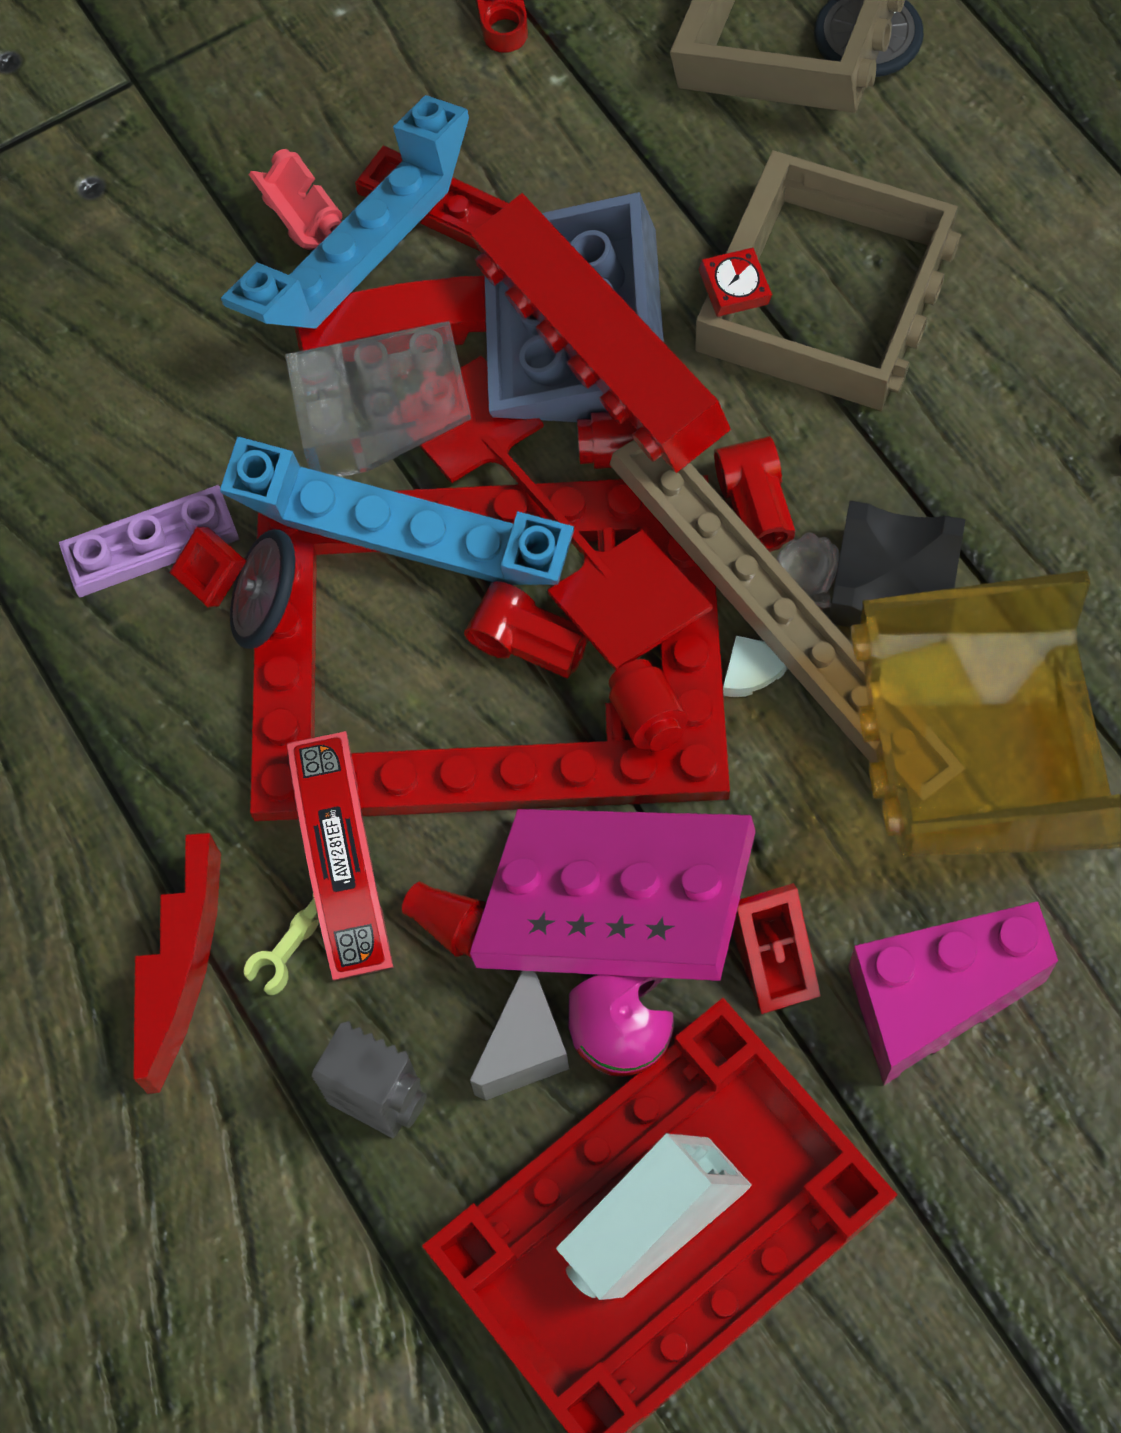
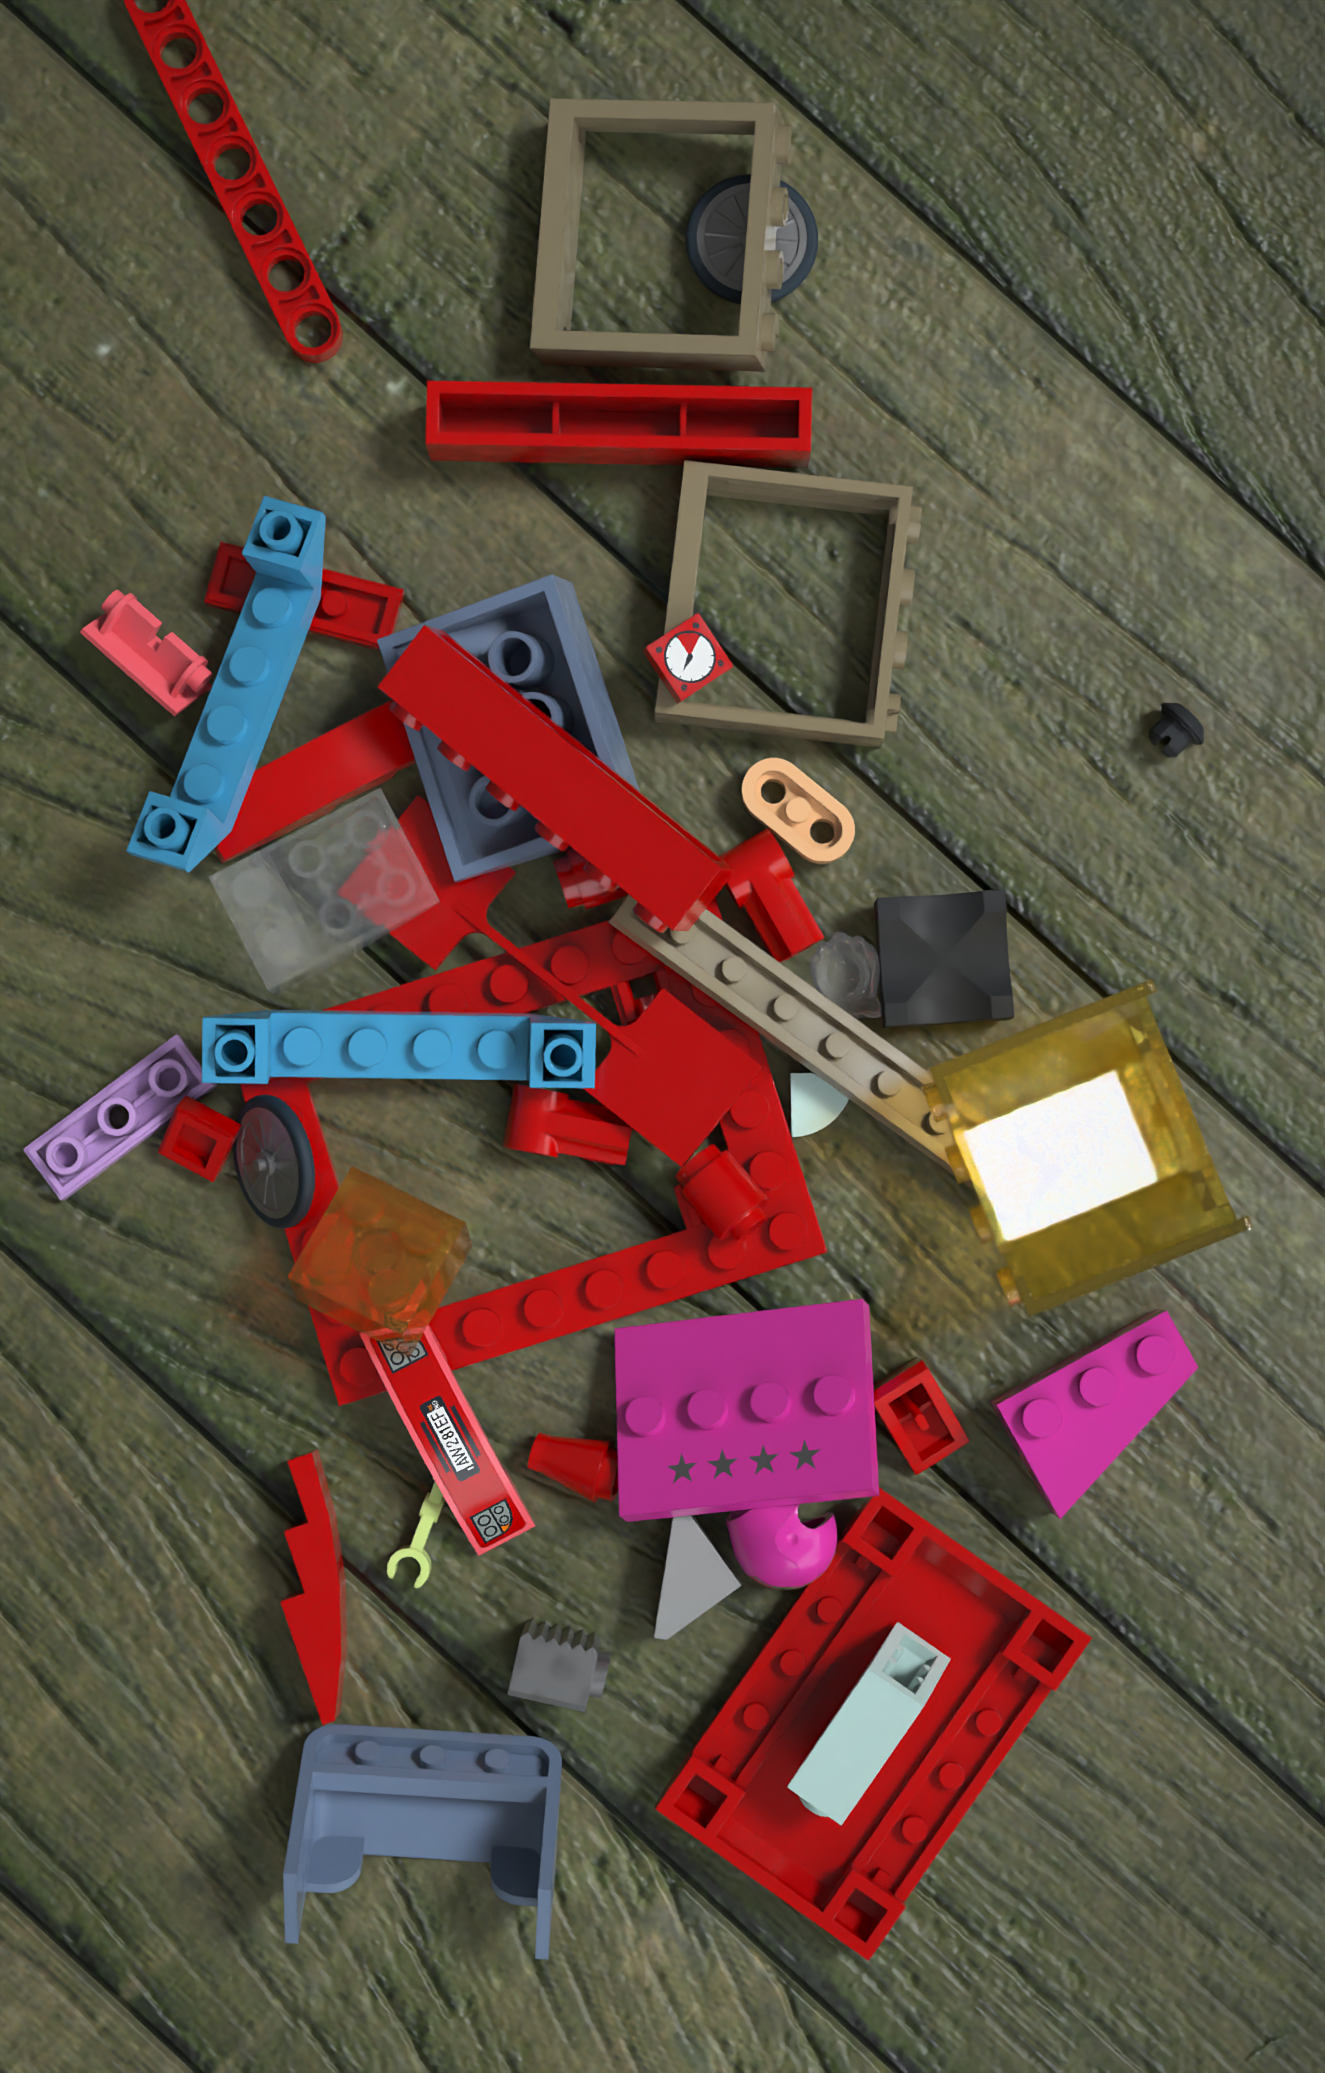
camera: 20 degrees left, 20 degrees up
none -> sand blue windscreen [283,1724,562,1960]
none -> clear orange brick [287,1166,472,1357]
none -> red brick [426,381,812,468]
none -> light nougat plate [741,758,855,864]

